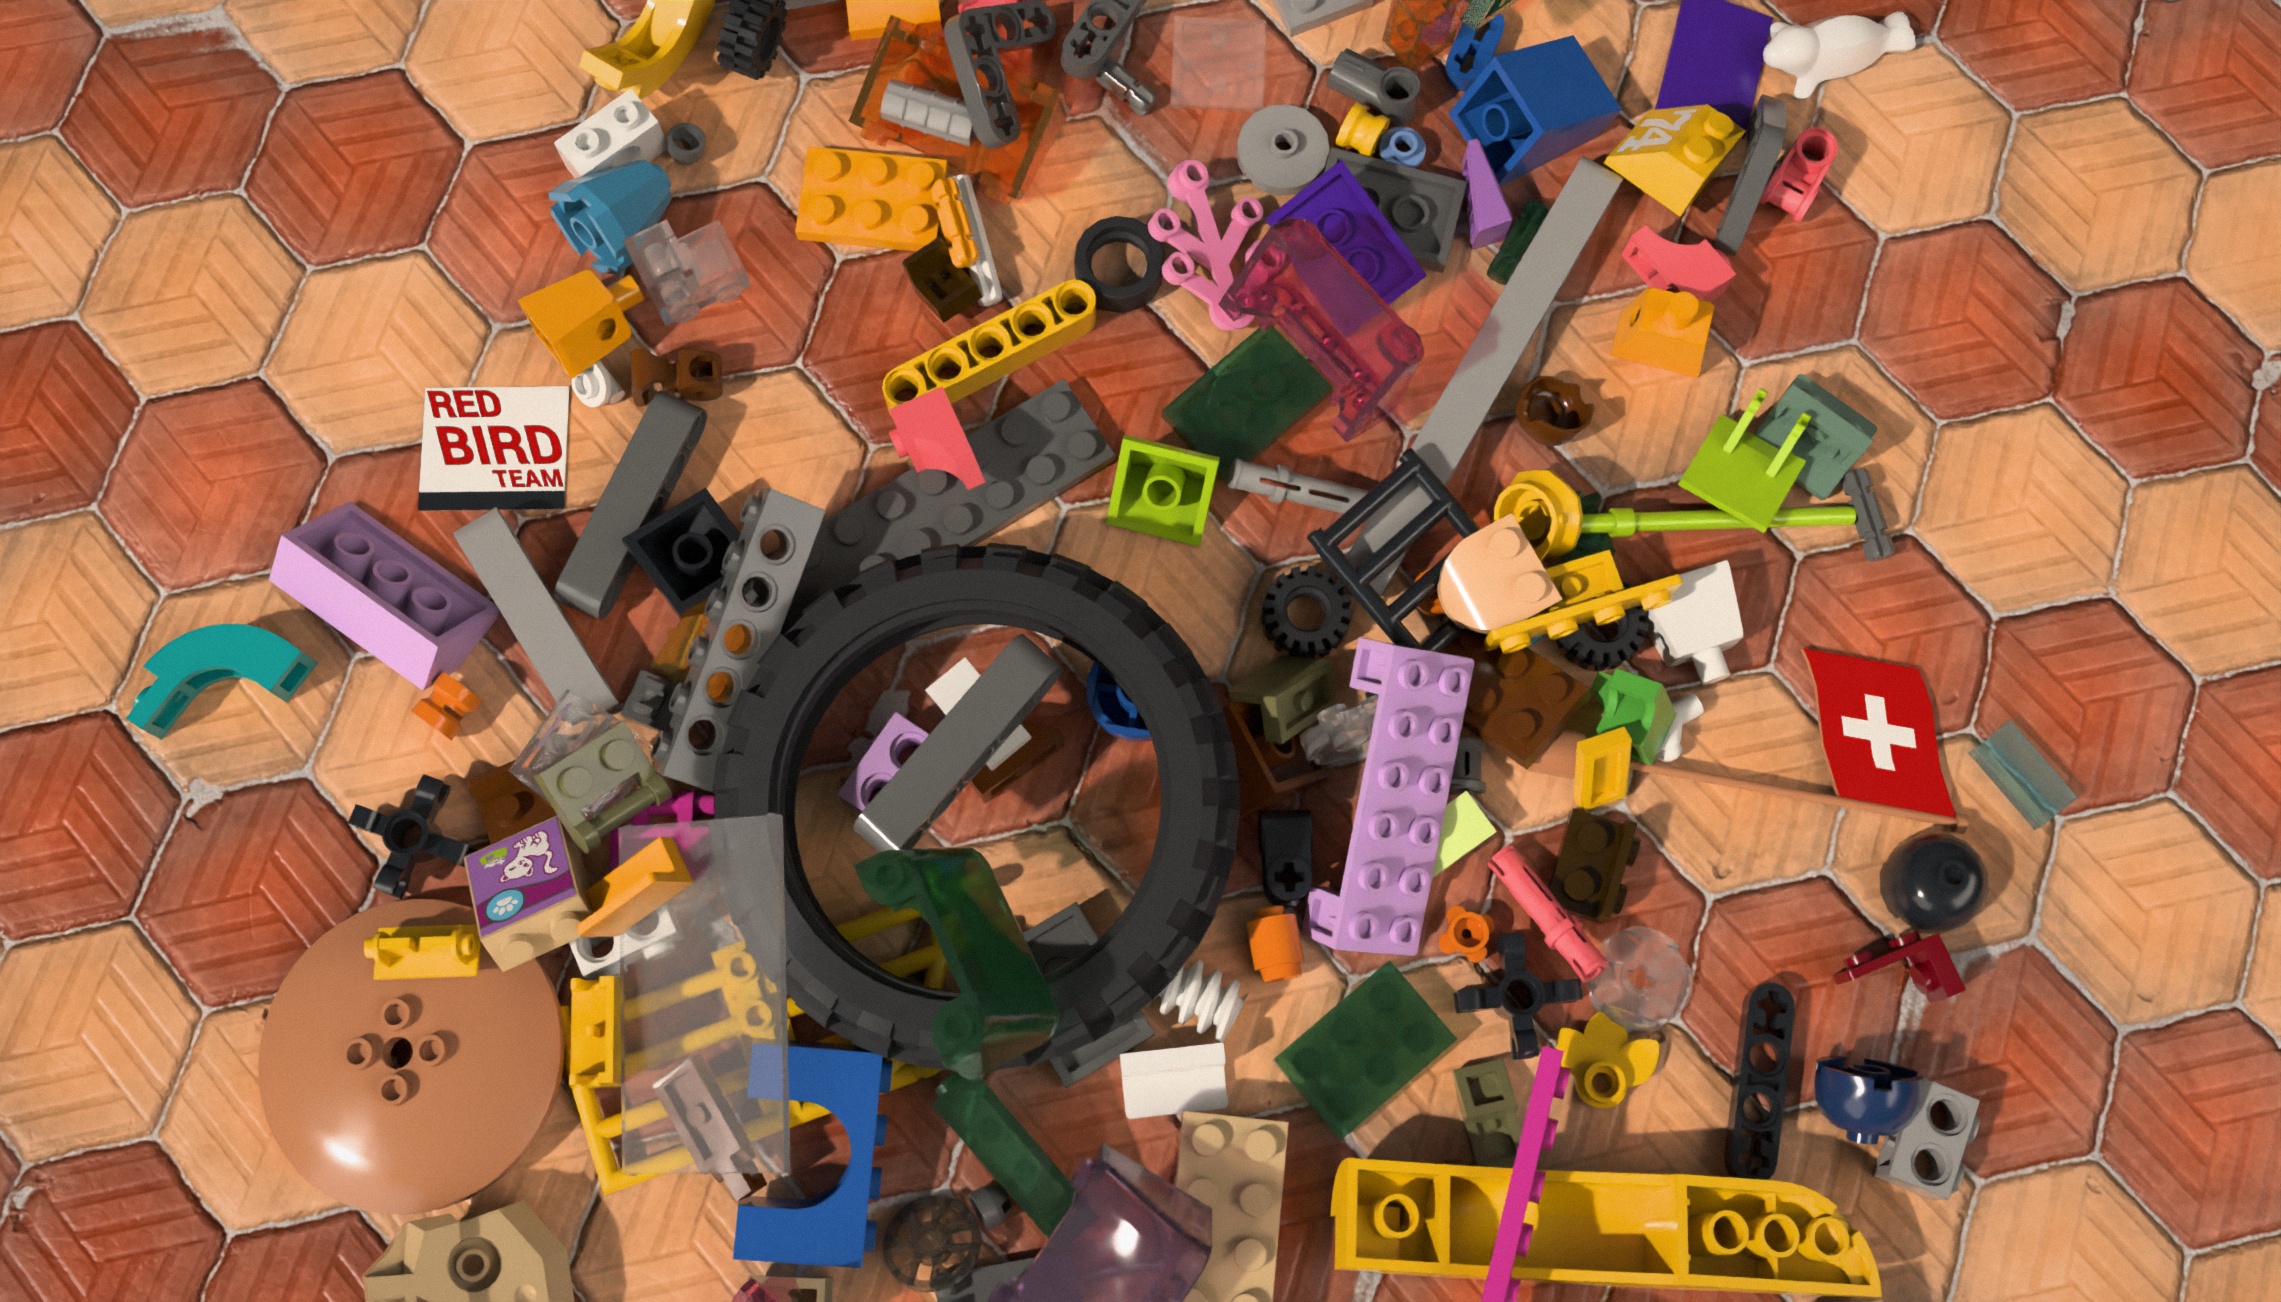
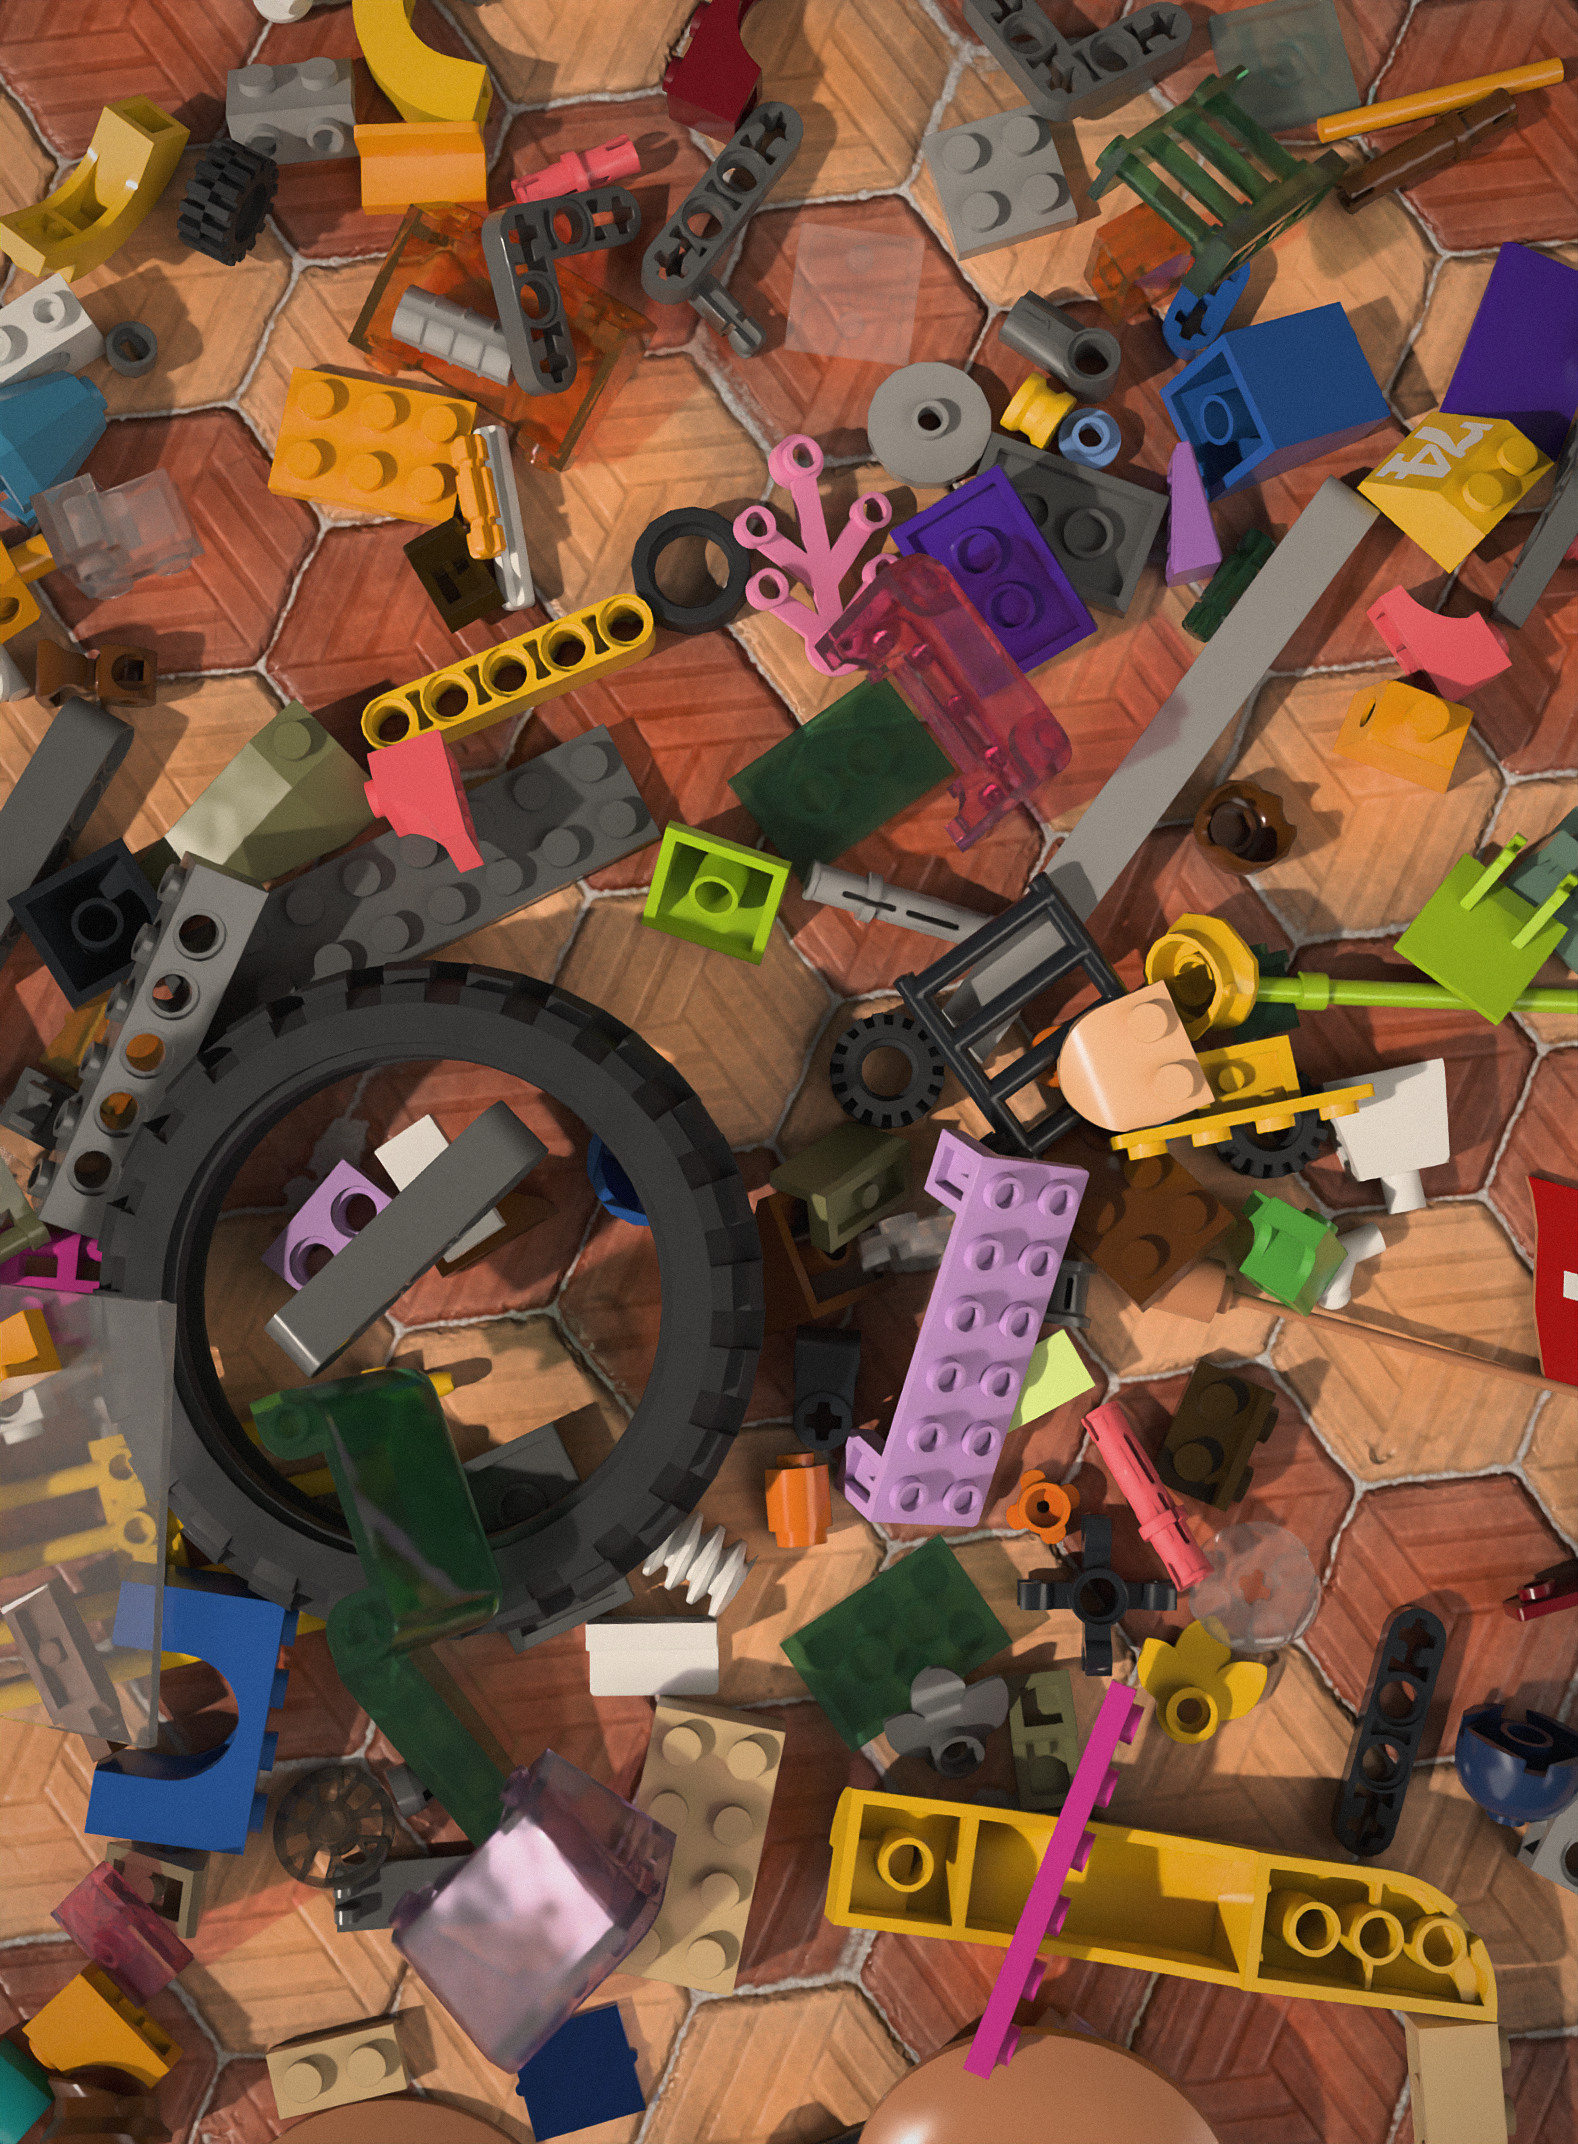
camera: 10 degrees right, 10 degrees up
yellow tile [1573,726,1632,811] -> none
none -> olive wedge [138,698,378,922]
none -> dark grey plate [883,1664,1009,1779]

